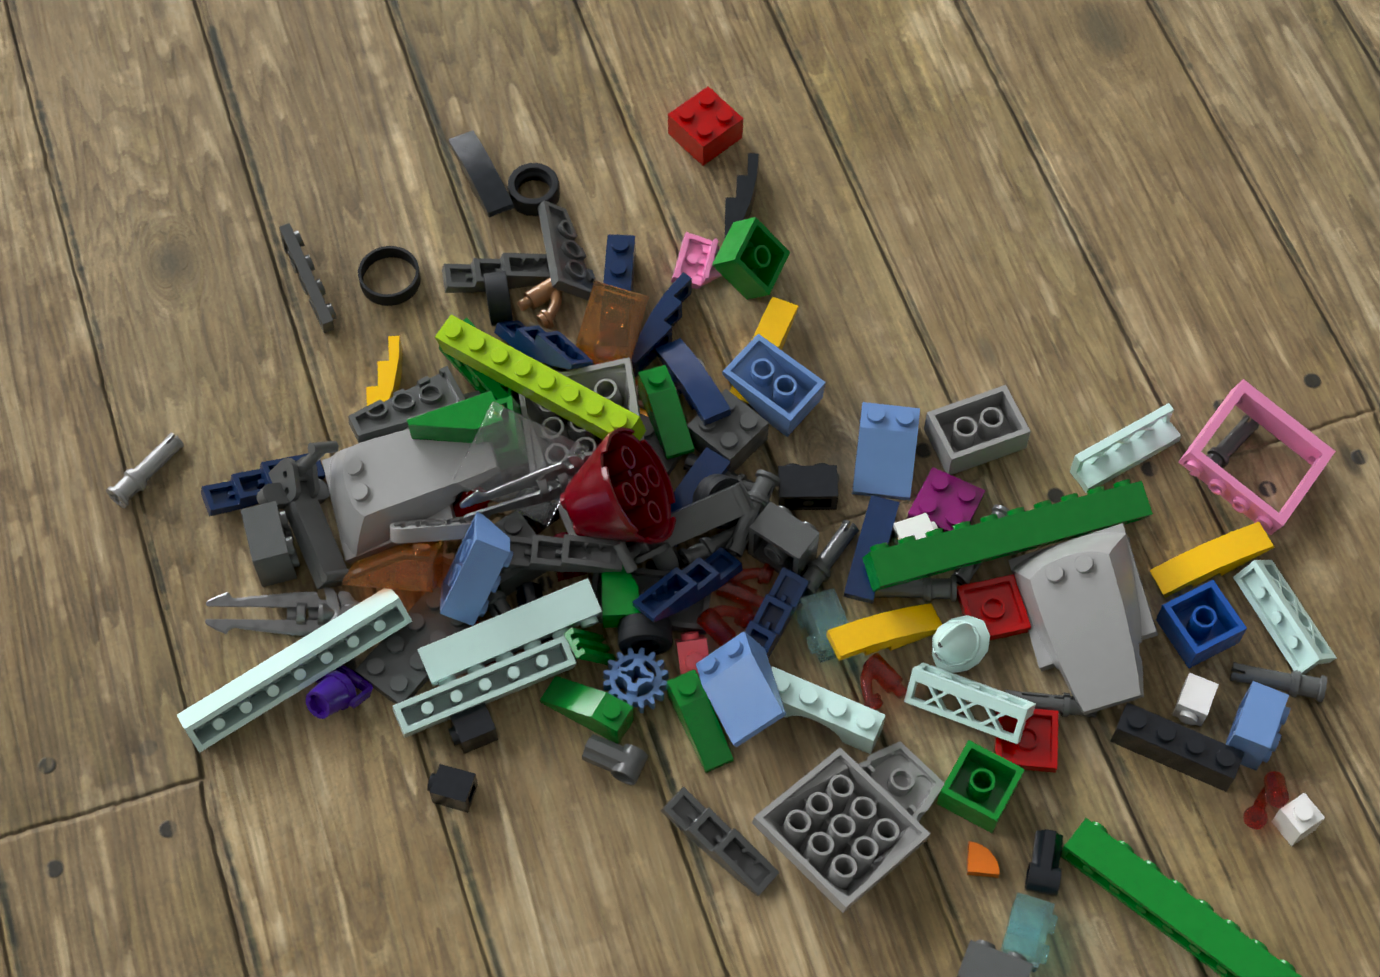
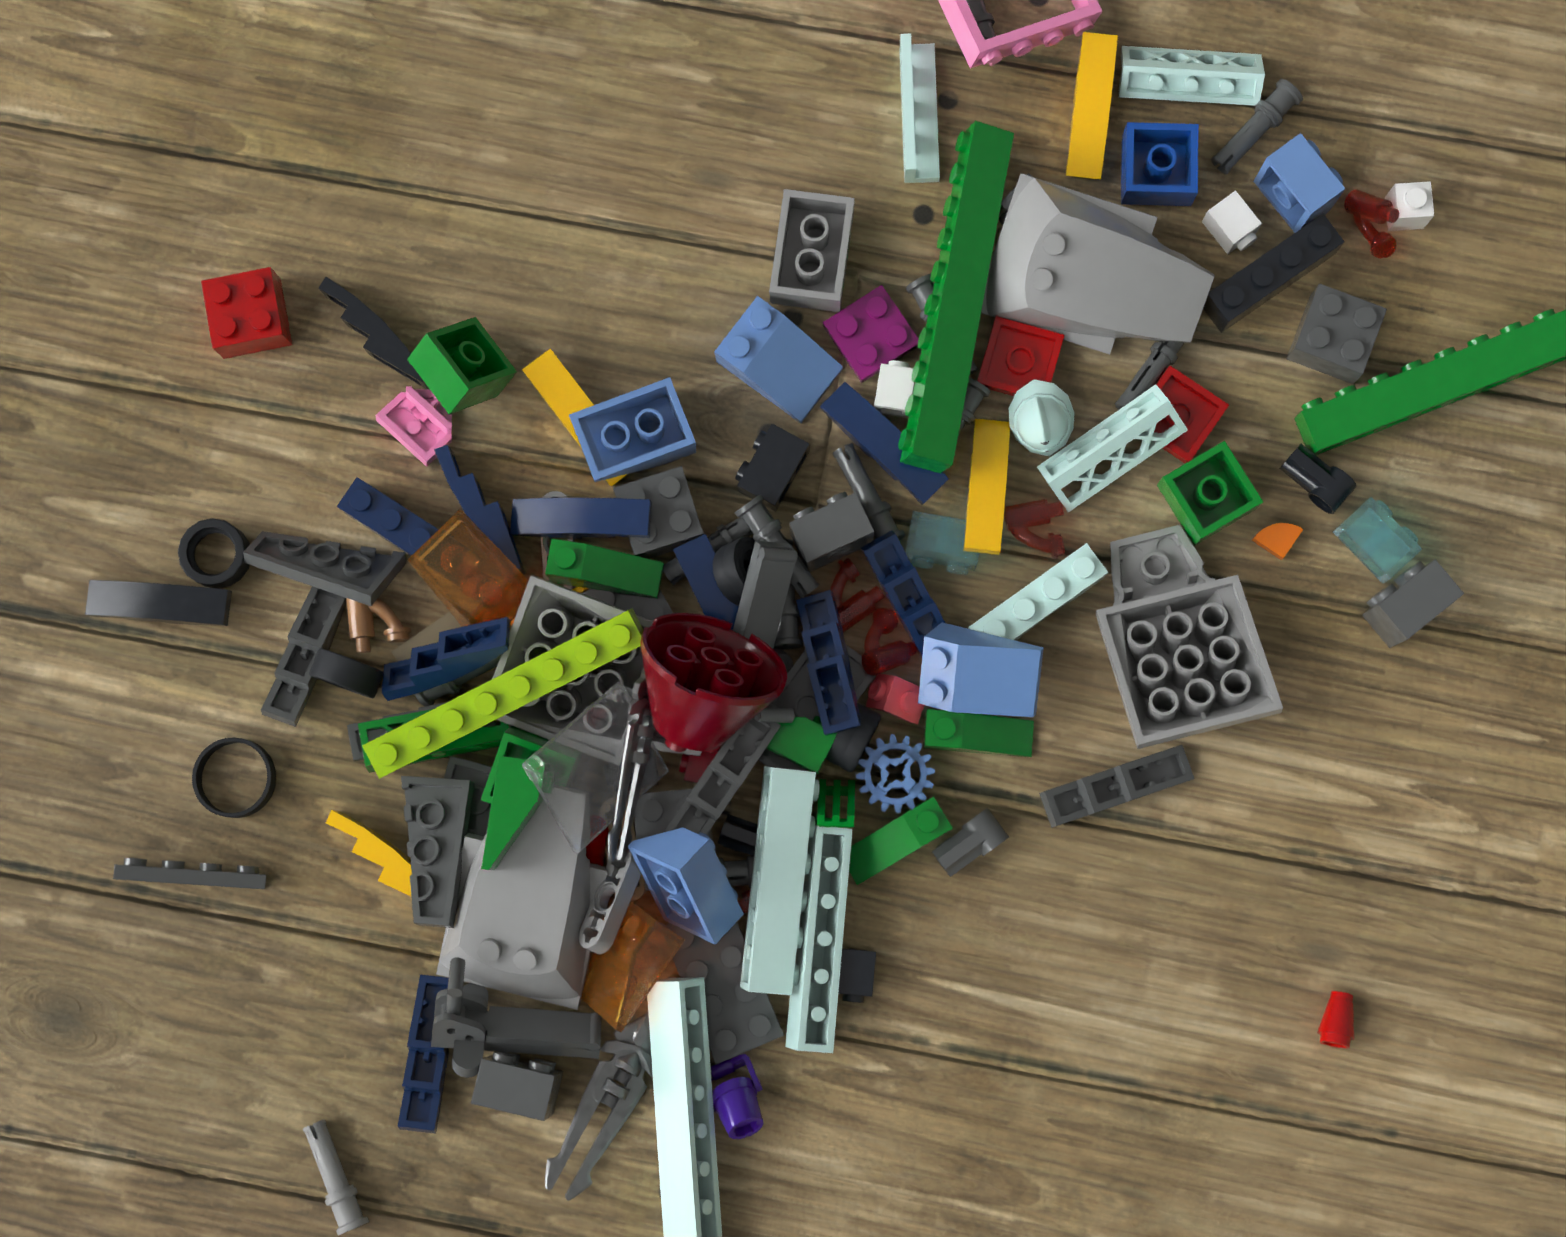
camera: 50 degrees left, 20 degrees up
black brick [427,764,478,813] -> none
none -> dark grey brick [1286,283,1387,384]

